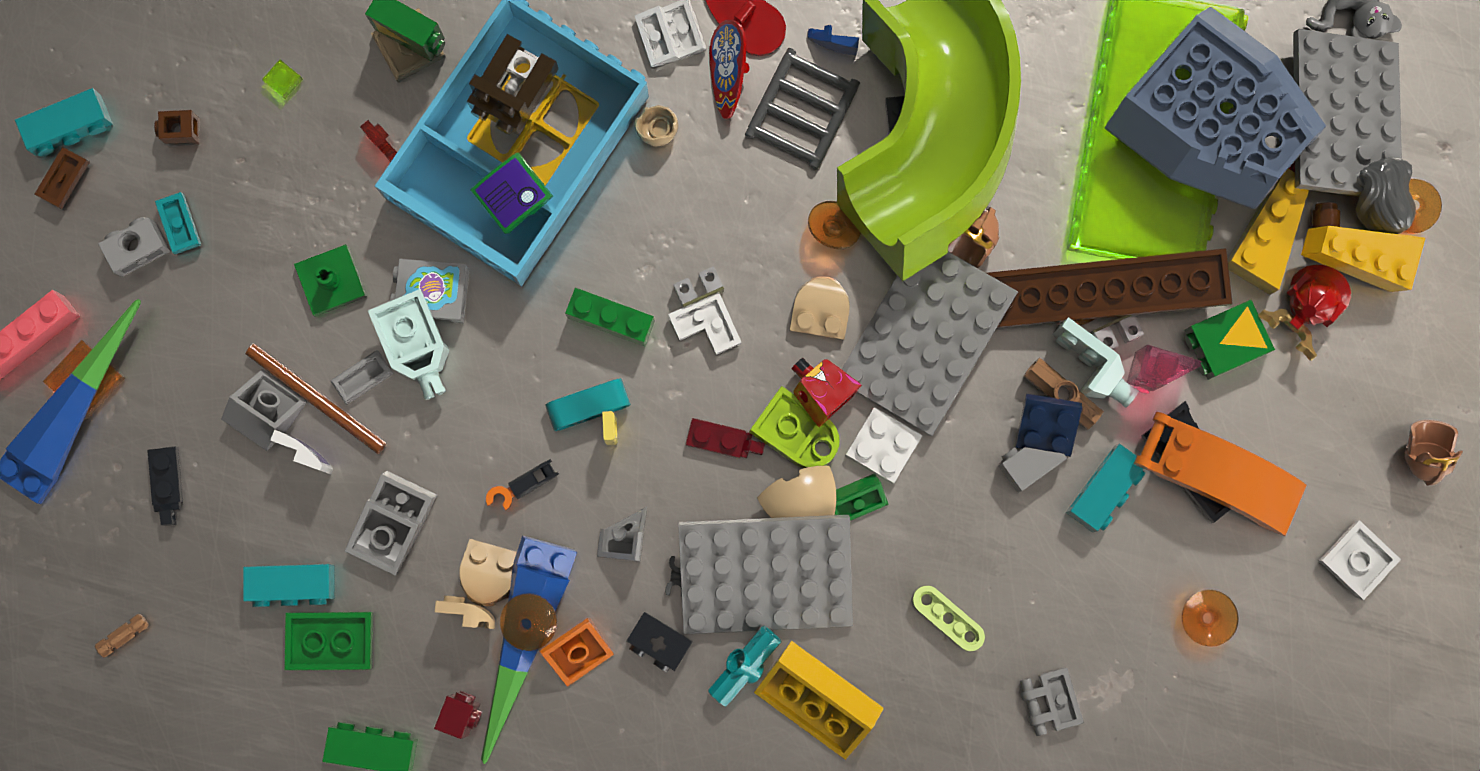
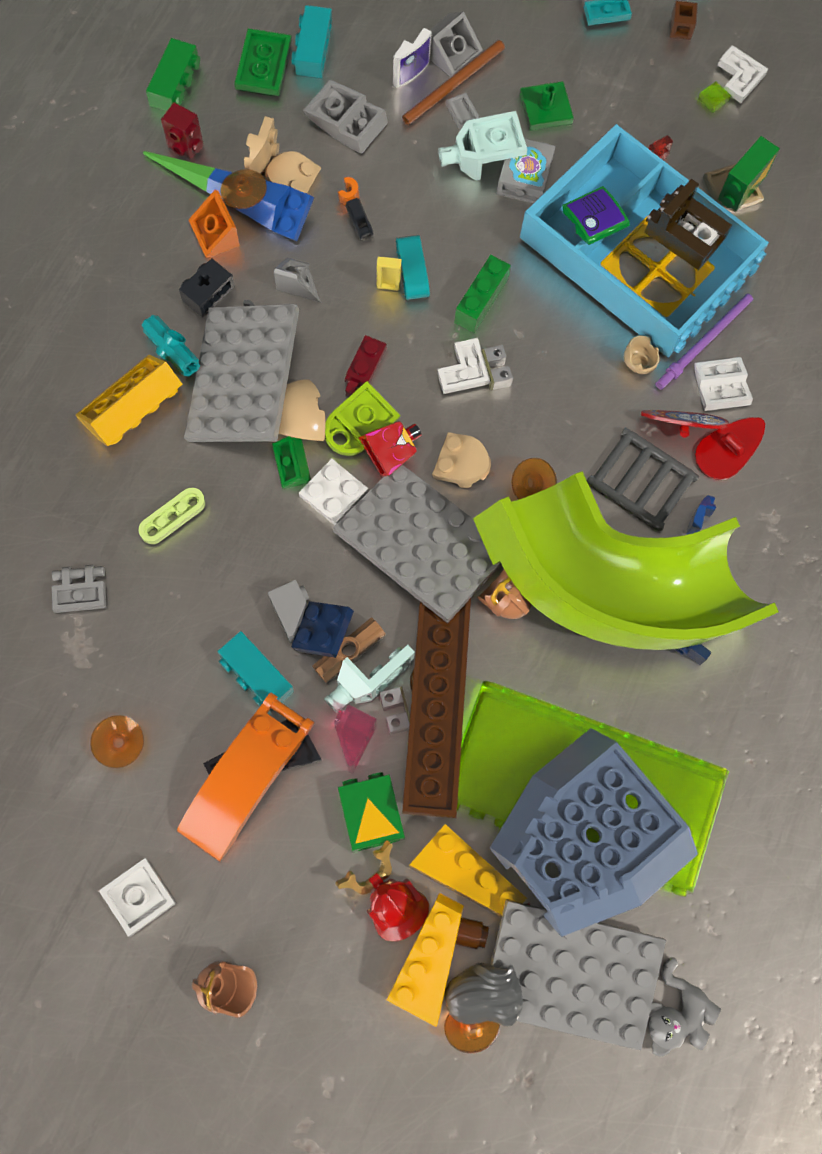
camera: 100 degrees right, 10 degrees down
none -> medium lavender bar [655,294,753,390]
none -> white plate [718,45,768,103]

